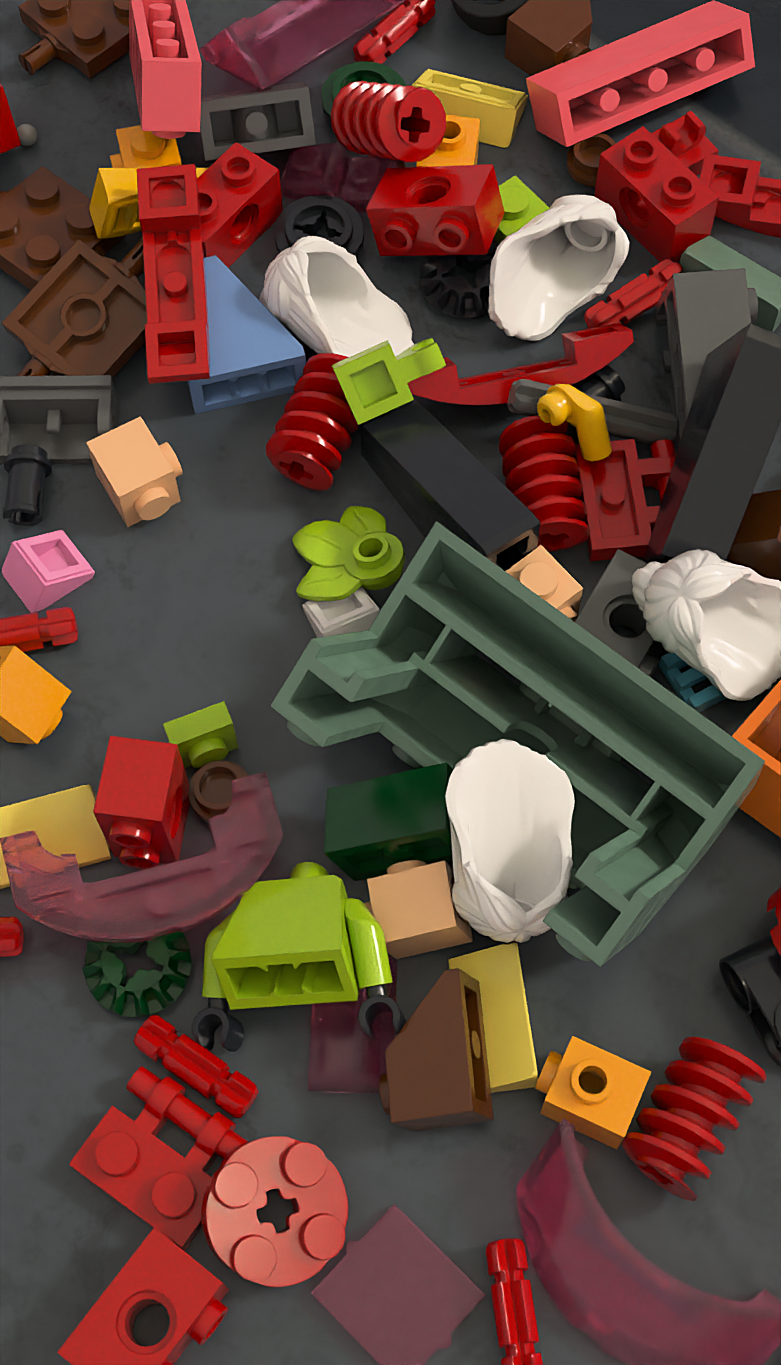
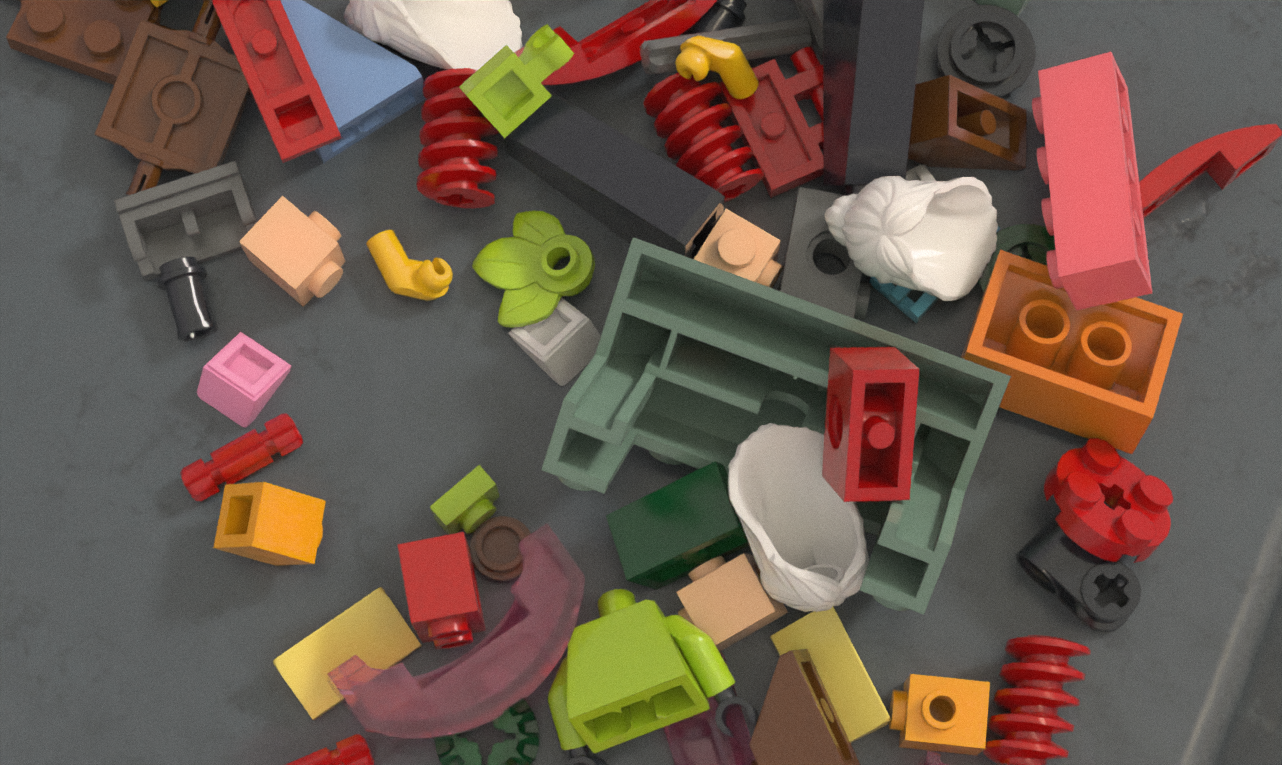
camera: 20 degrees left, 10 degrees up
none -> yellow arm [366,229,453,301]
none -> red brick [822,347,920,502]

